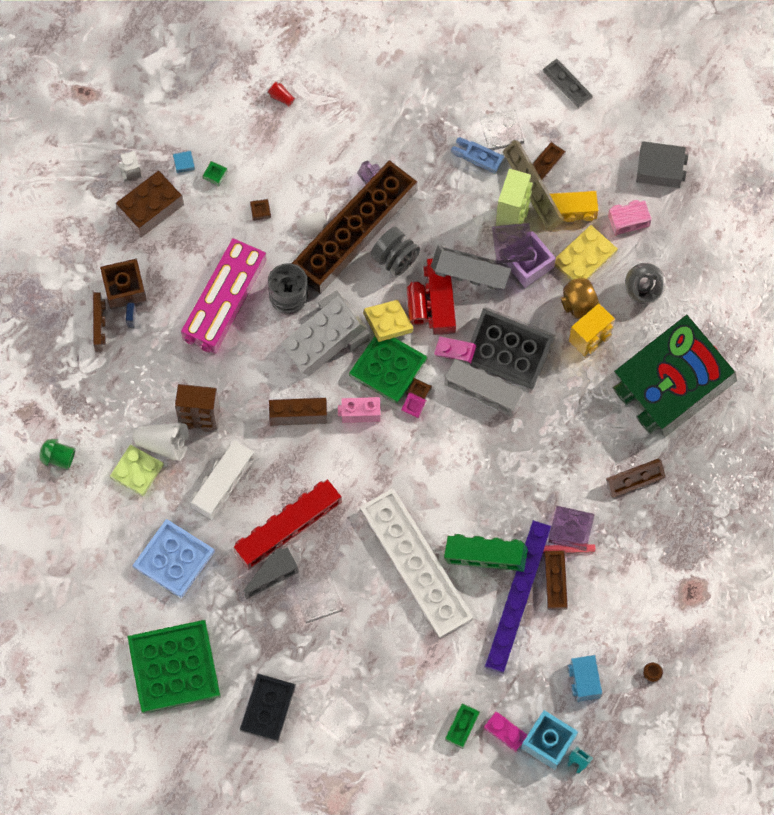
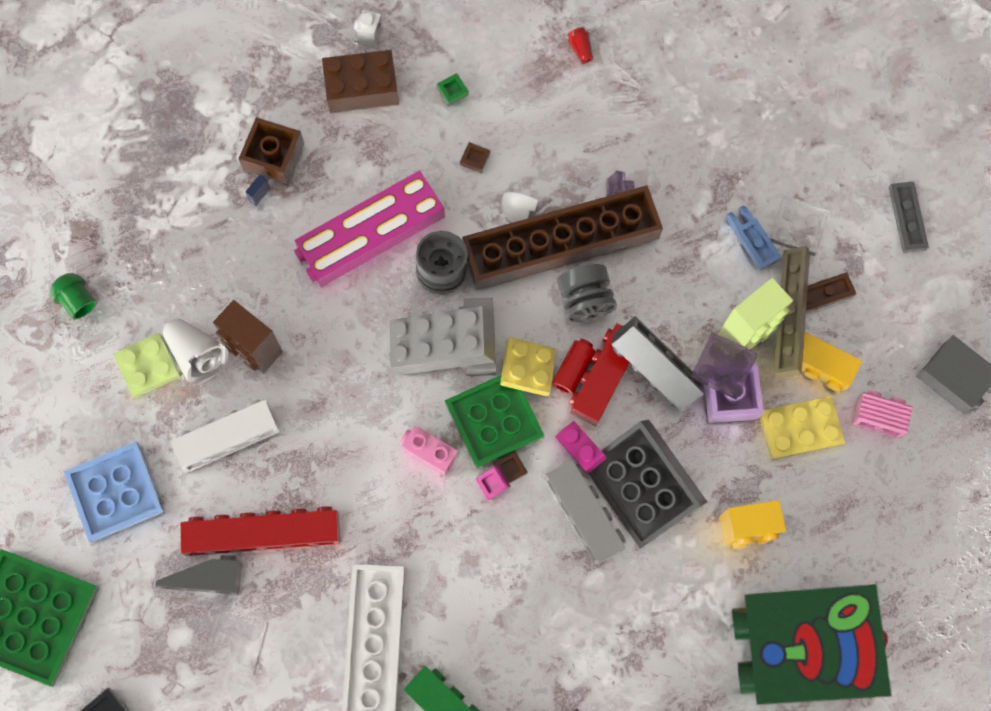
camera: 30 degrees right, 5 degrees up
reddish brown plate [93,292,106,352] -> none
dark azure tile [173,151,195,173] -> none
reddish brown brick [269,397,328,426] -> none
pearl gold wheel [561,278,599,319] -> none
dark grey wheel [625,263,666,304] -> none

